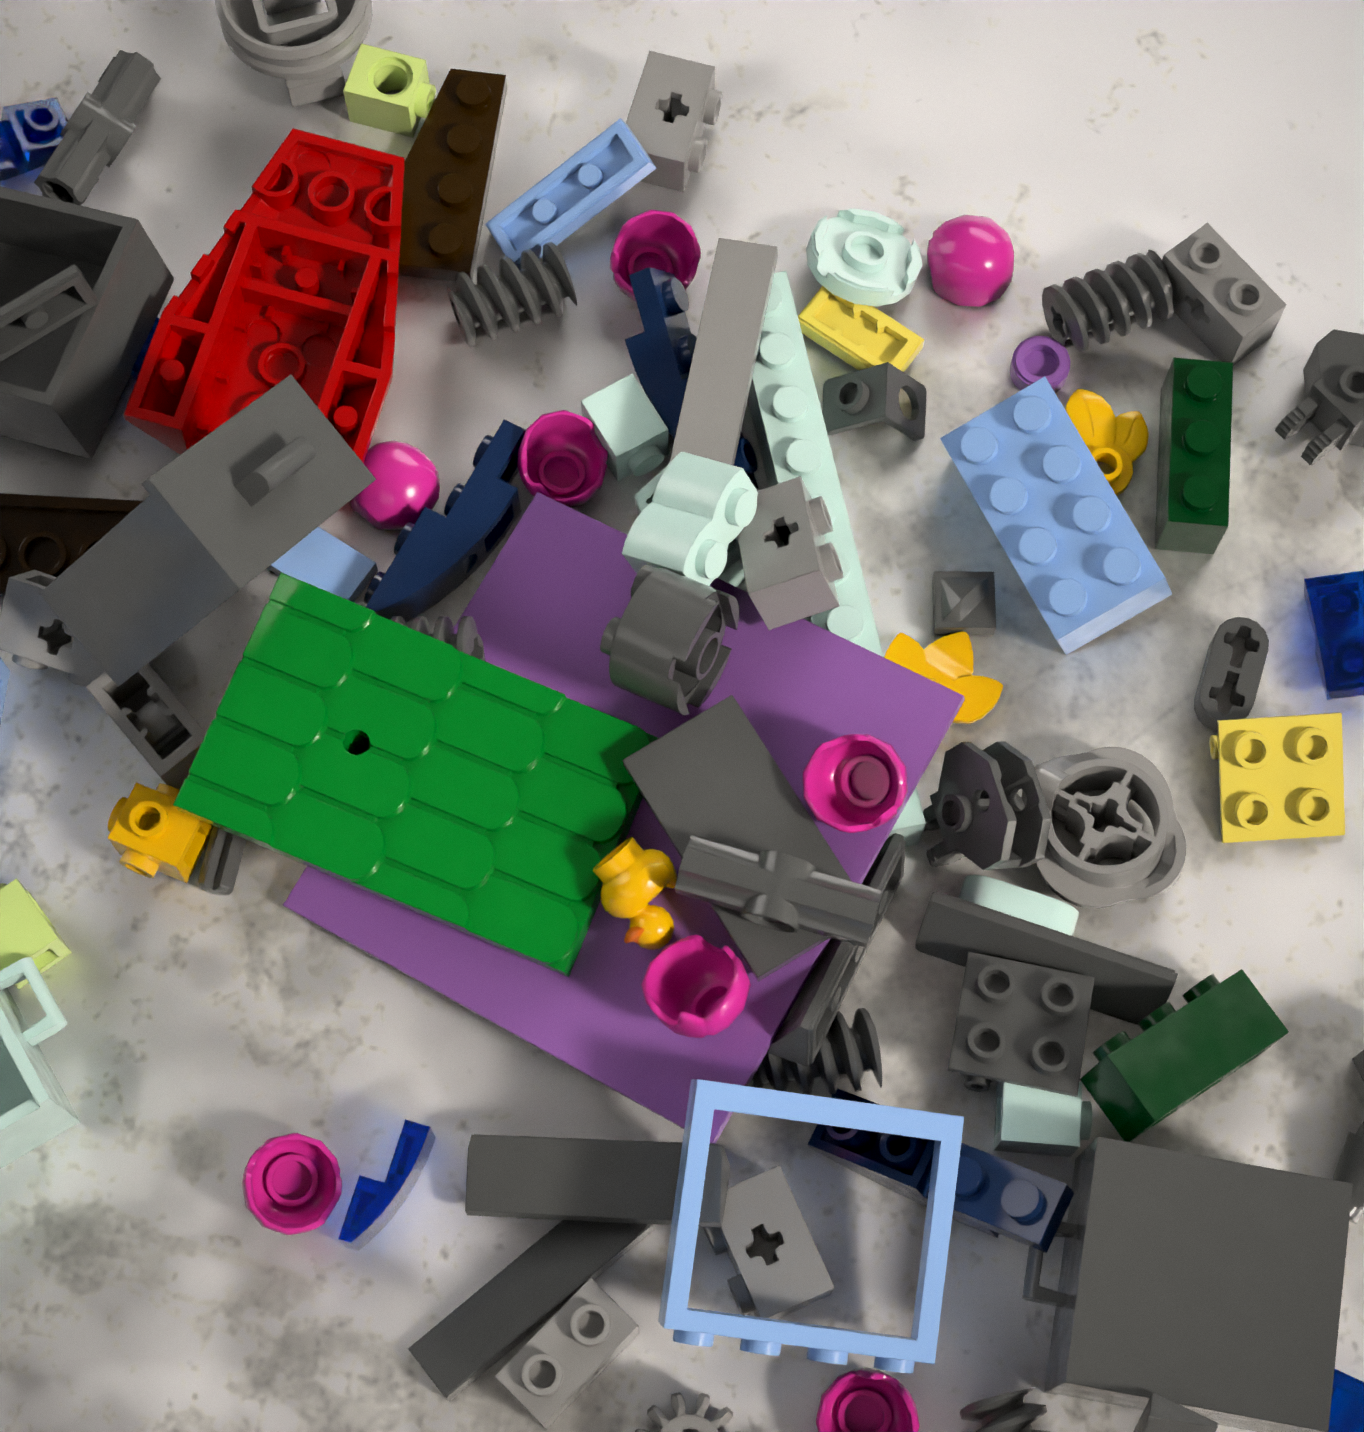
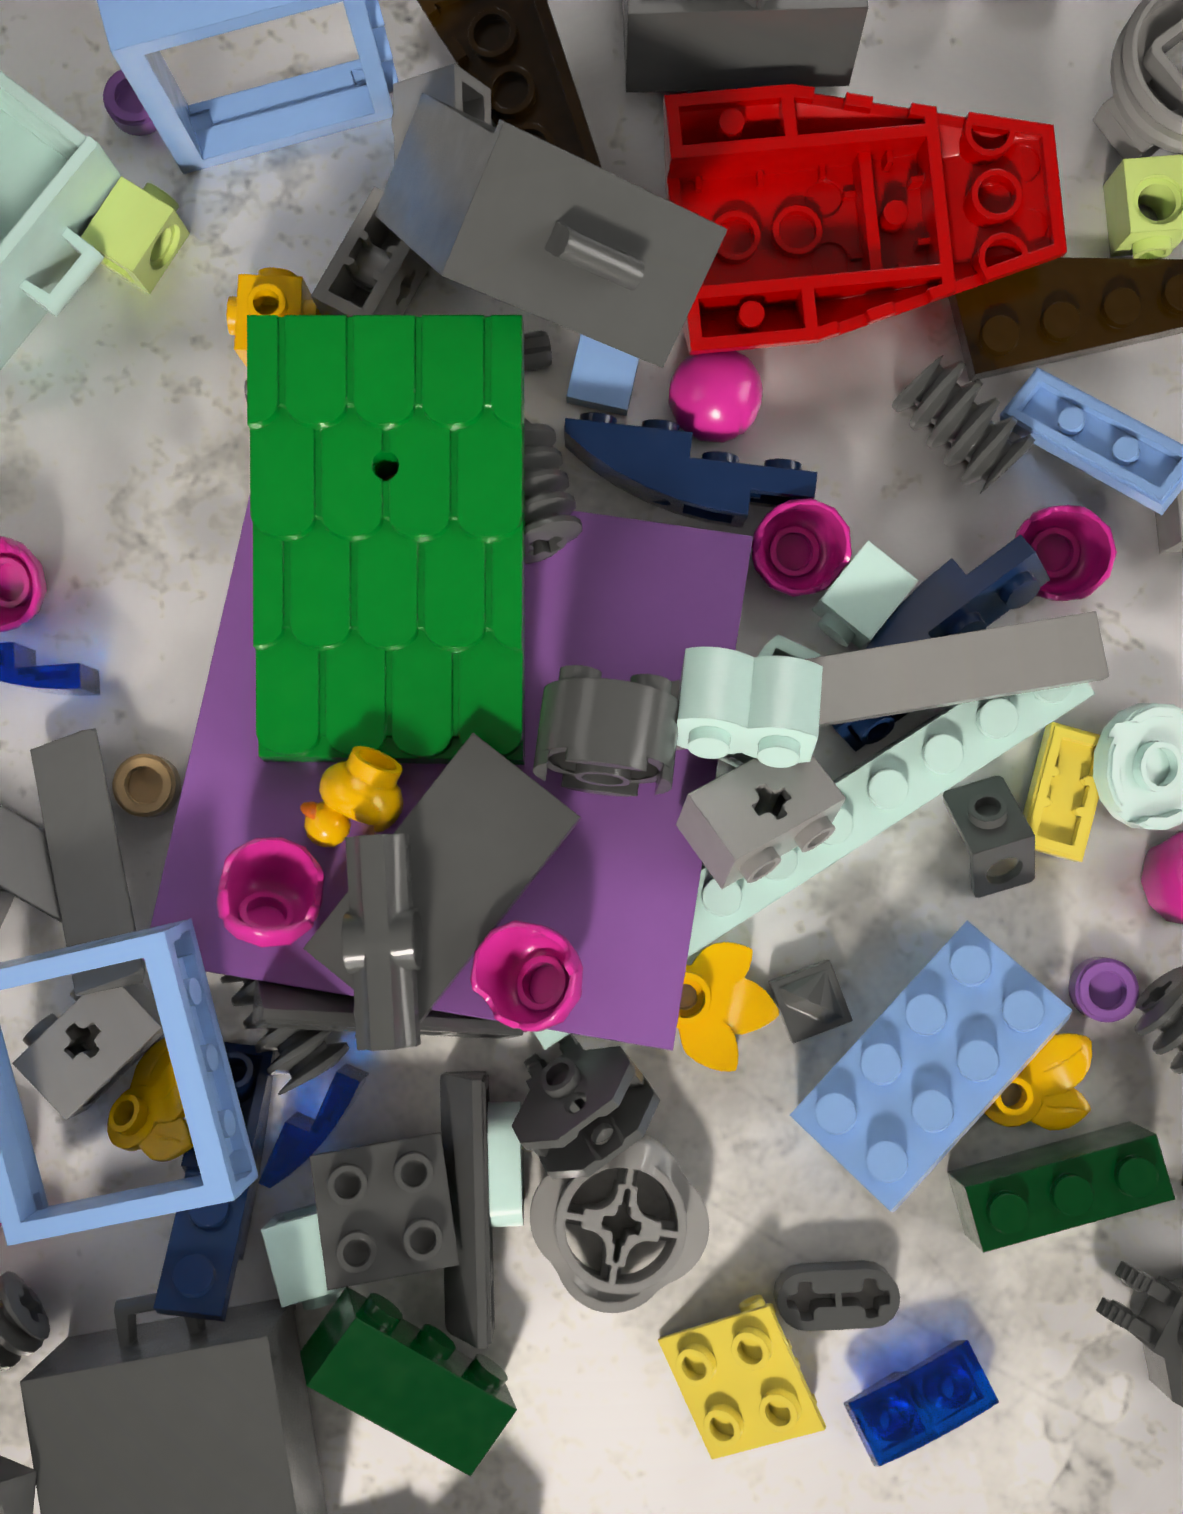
camera: 70 degrees right, 15 degrees up
none -> yellow plate [107,1038,193,1162]
none -> tan tile [112,754,181,818]
none -> clear blue slope [258,1063,369,1188]

